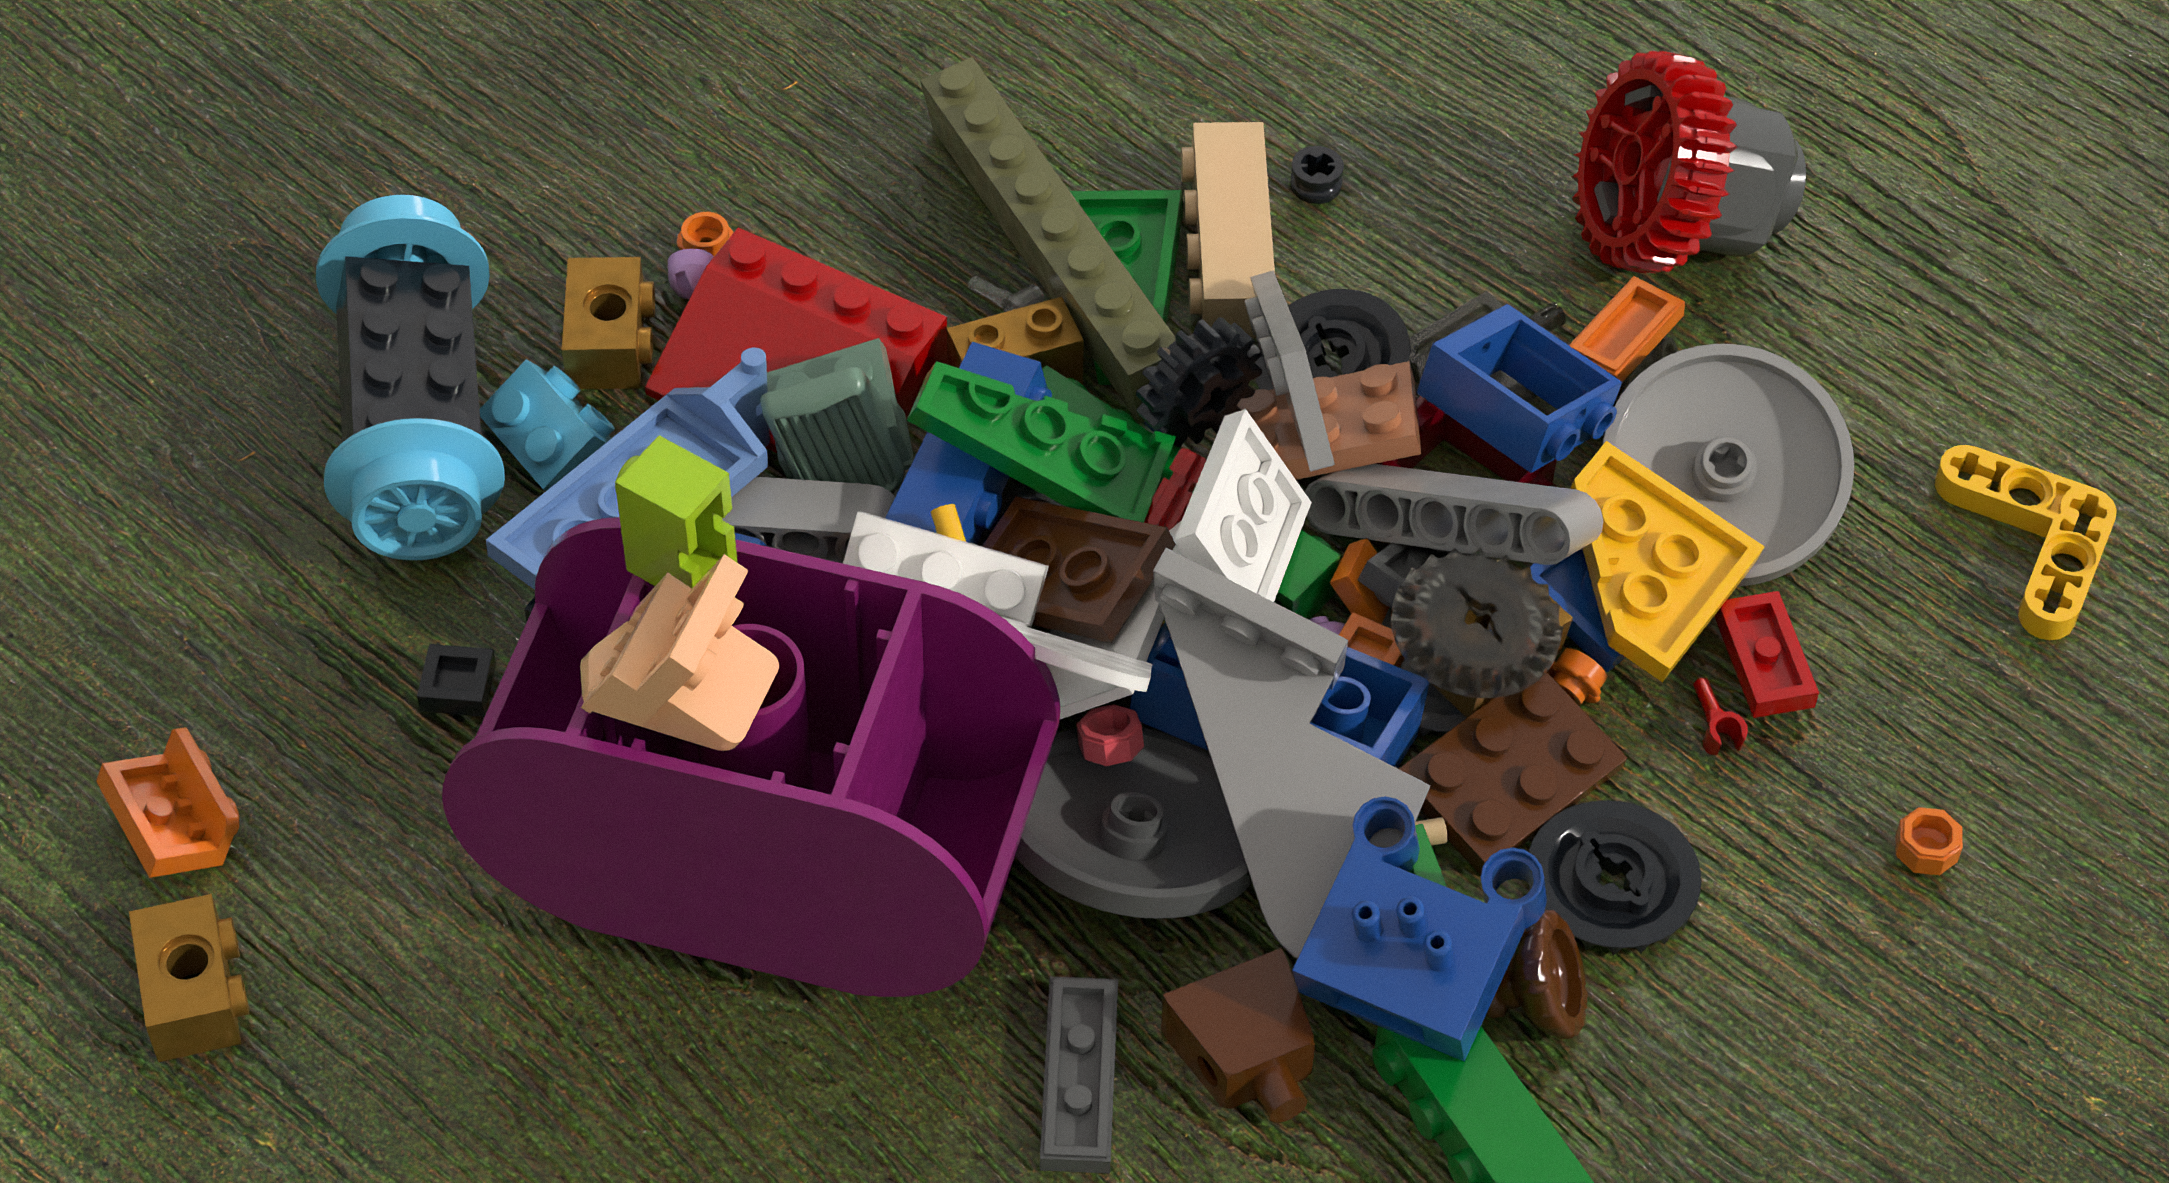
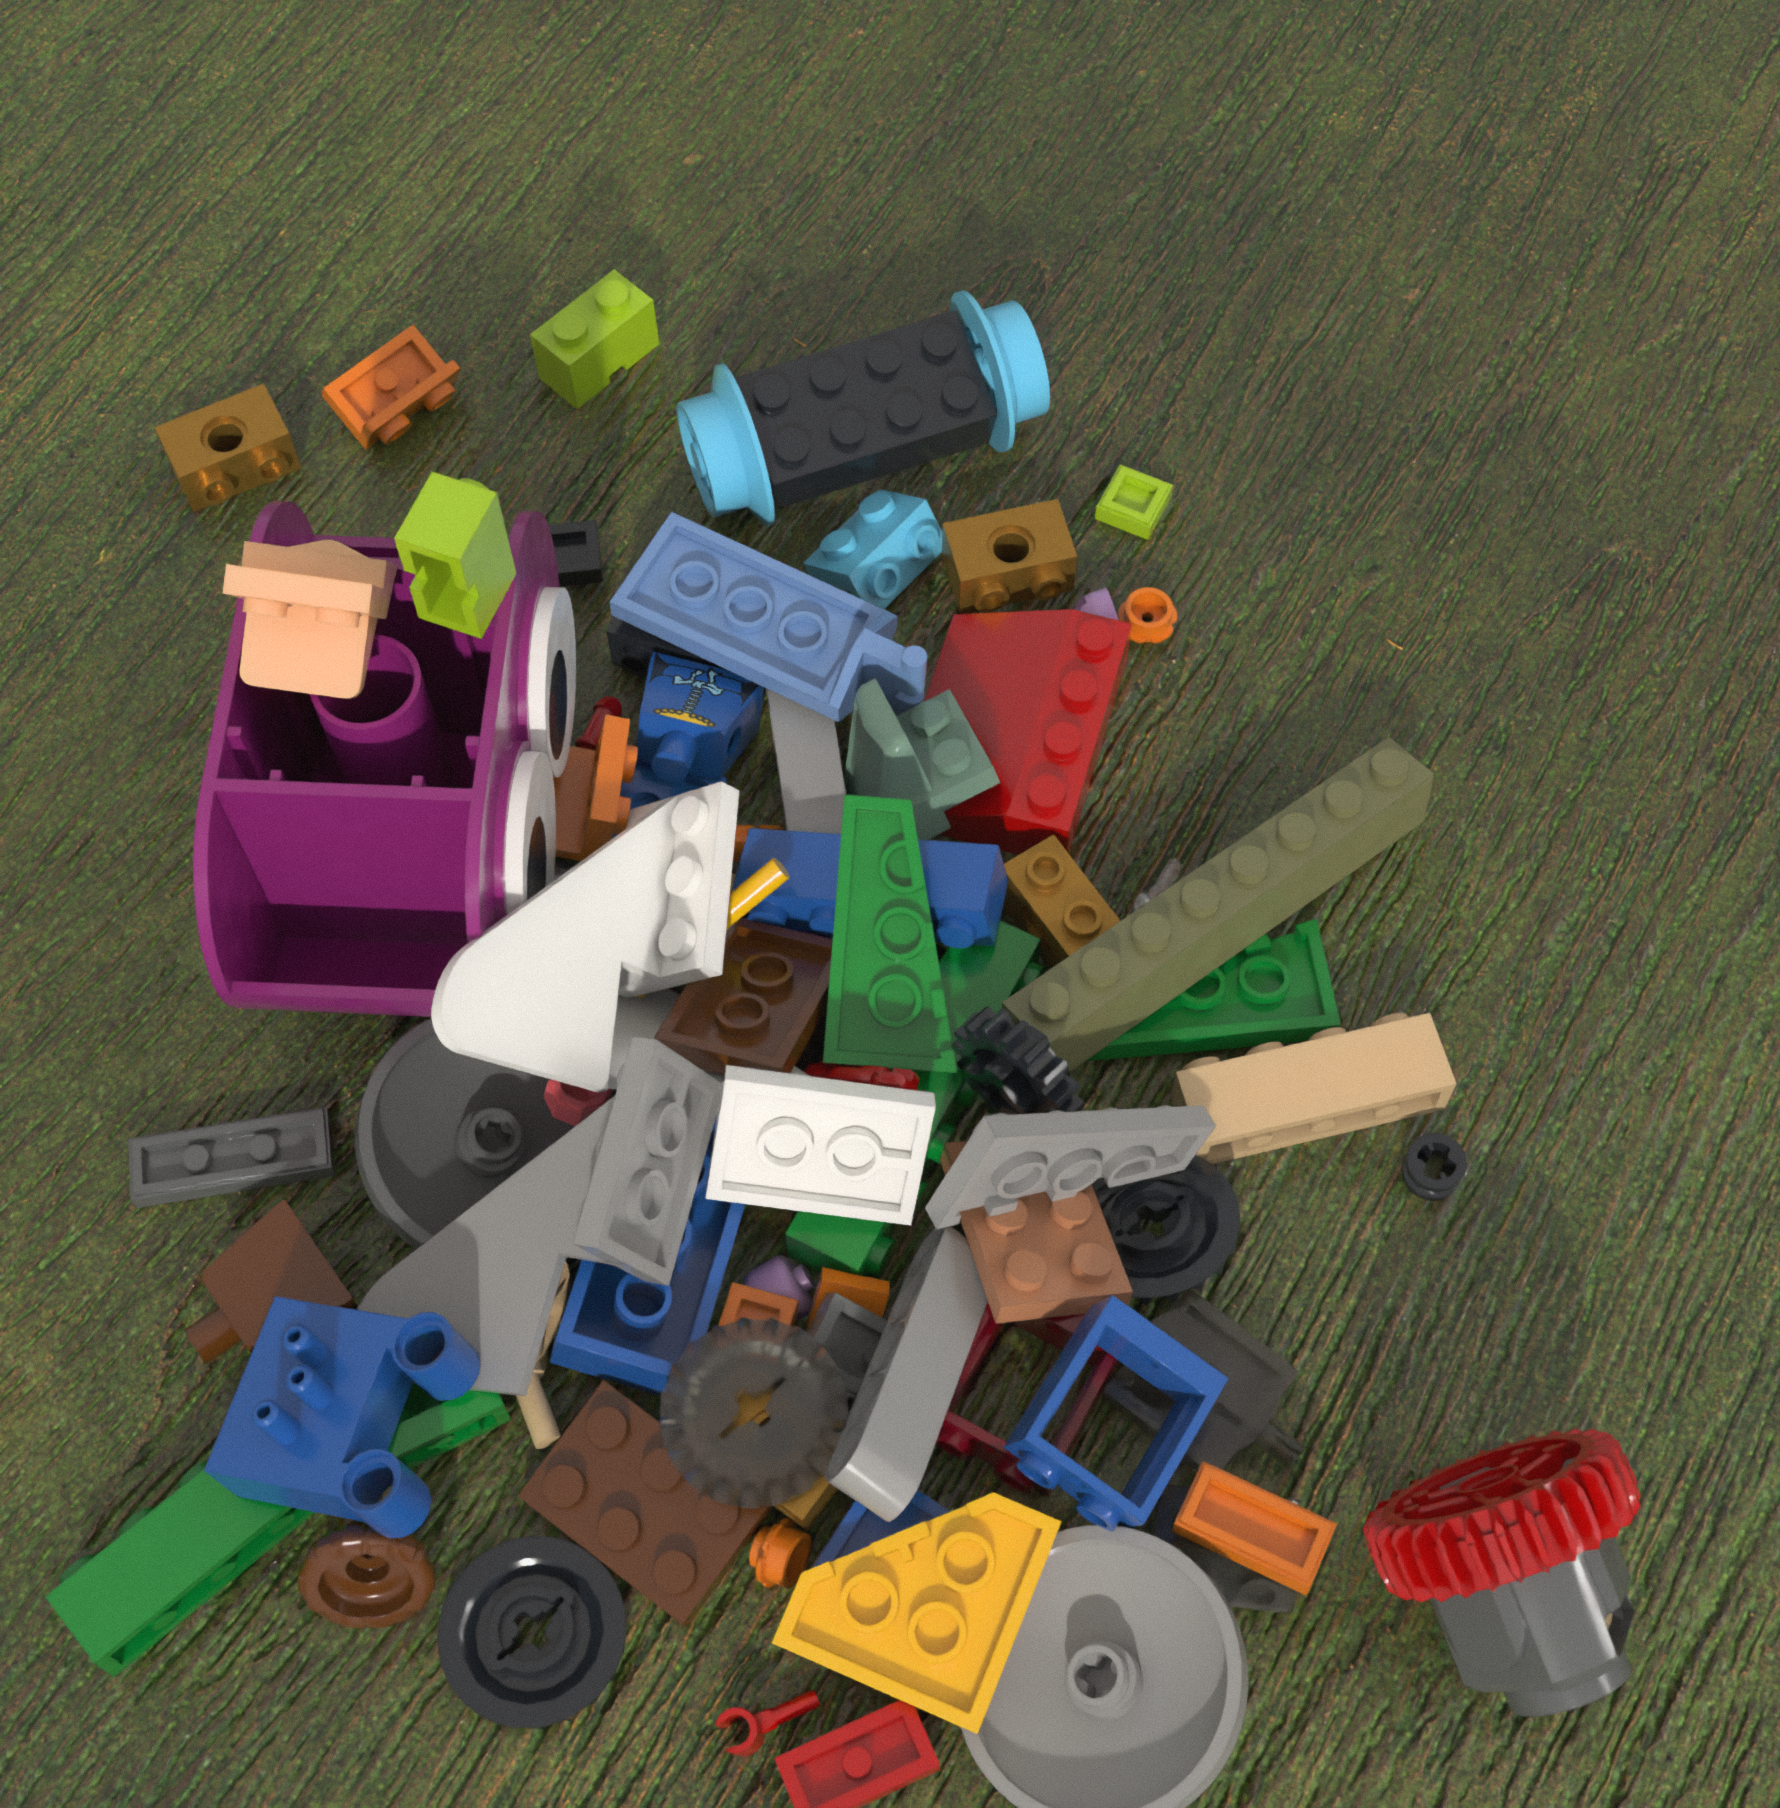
camera: 80 degrees right, 10 degrees up
none -> lime brick [530,269,659,409]
none -> lime tile [1095,464,1173,540]

